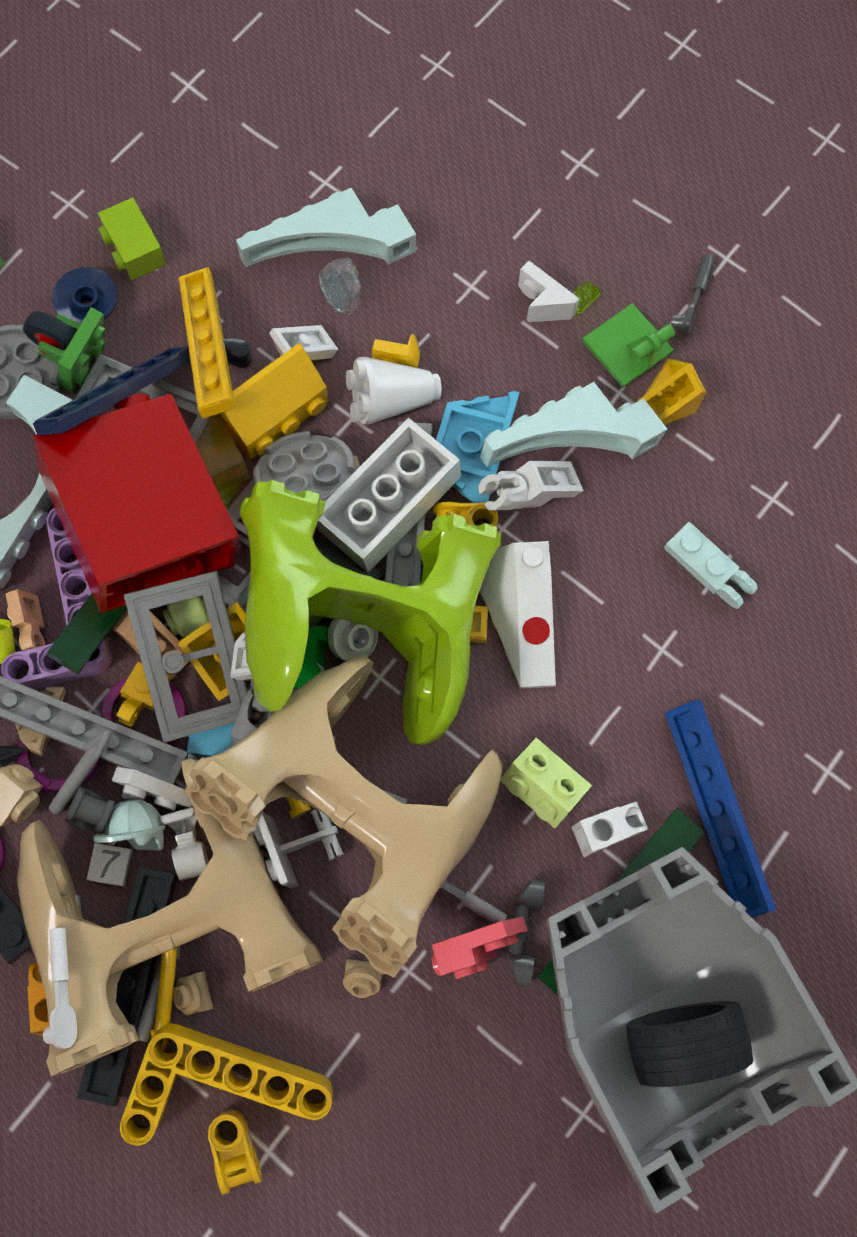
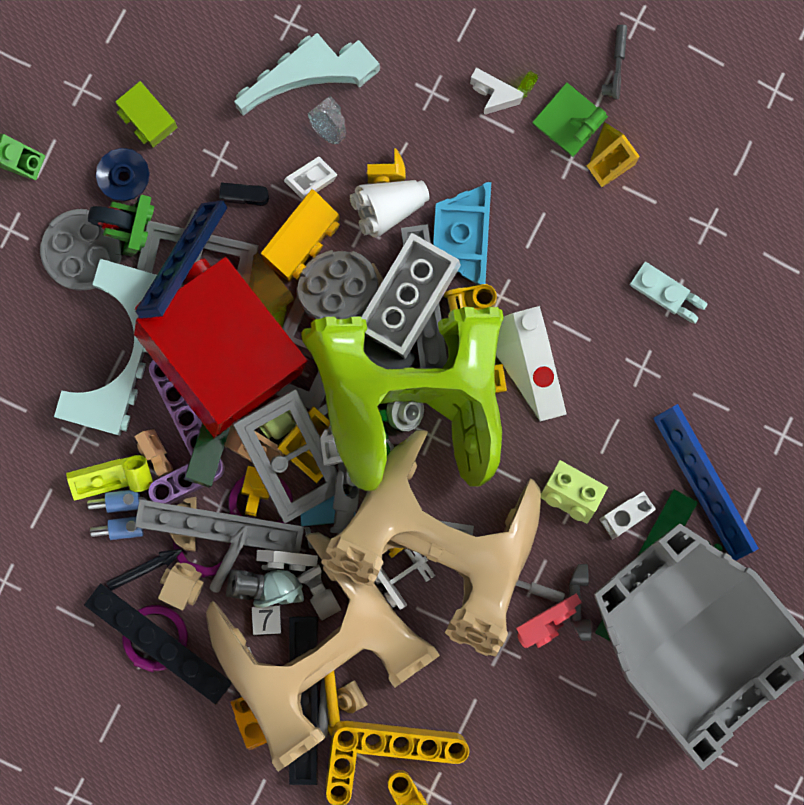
camera: 10 degrees left, 10 degrees up
white piece [43,927,77,1049] -> none
yellow tile [178,267,236,419] -> none
tan plate [343,959,382,998] -> none
white plate [478,461,584,510] -> none
light aqua arch [480,382,667,467] -> none
black tyre [626,1001,753,1087] -> none

